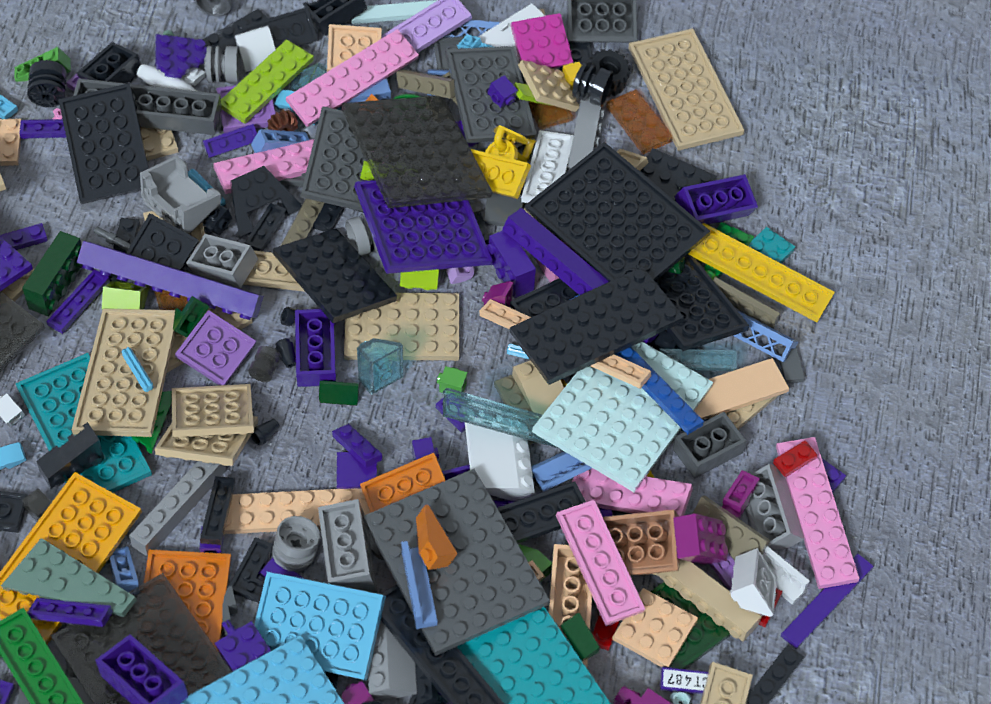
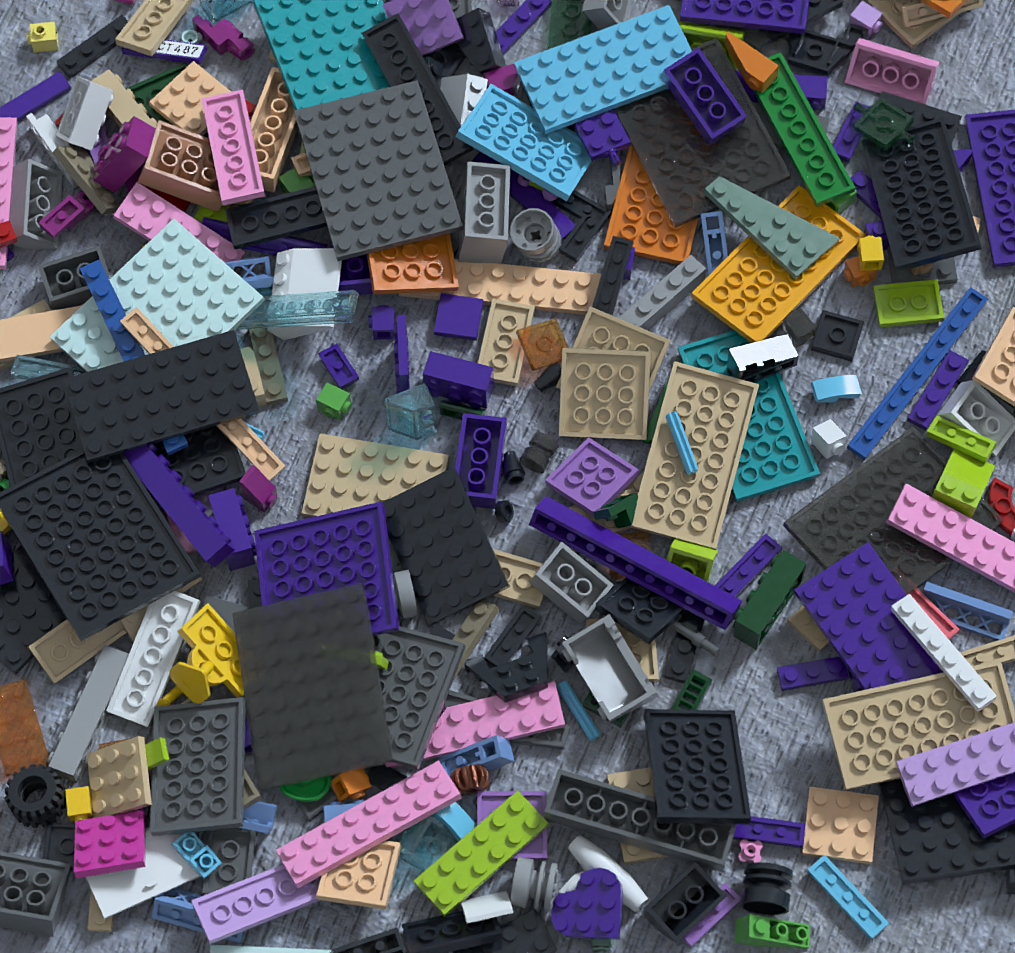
camera: 165 degrees left, 10 degrees up
dark purple plate [27,598,113,627] -> none
dark purple plate [202,124,257,159] -> none
dark purple plate [332,424,382,468] -> none
dark tan plate [397,69,455,99] -> none
medium blue fence [401,541,437,629] -> none
orange slope [416,505,458,570] -> none
dark purple brick [487,75,518,108] -> none
dark green slope [560,613,600,661] -> none
black wheel [572,62,614,107] -> none
none -> light yellow brick [27,21,59,53]
none -> dark purple plate [393,315,410,403]
none -> dark purple brick [423,351,494,409]
none -> tan plate [478,299,535,387]
none -> clear orange tile [516,318,569,371]
none -> dark green slope [671,669,712,710]

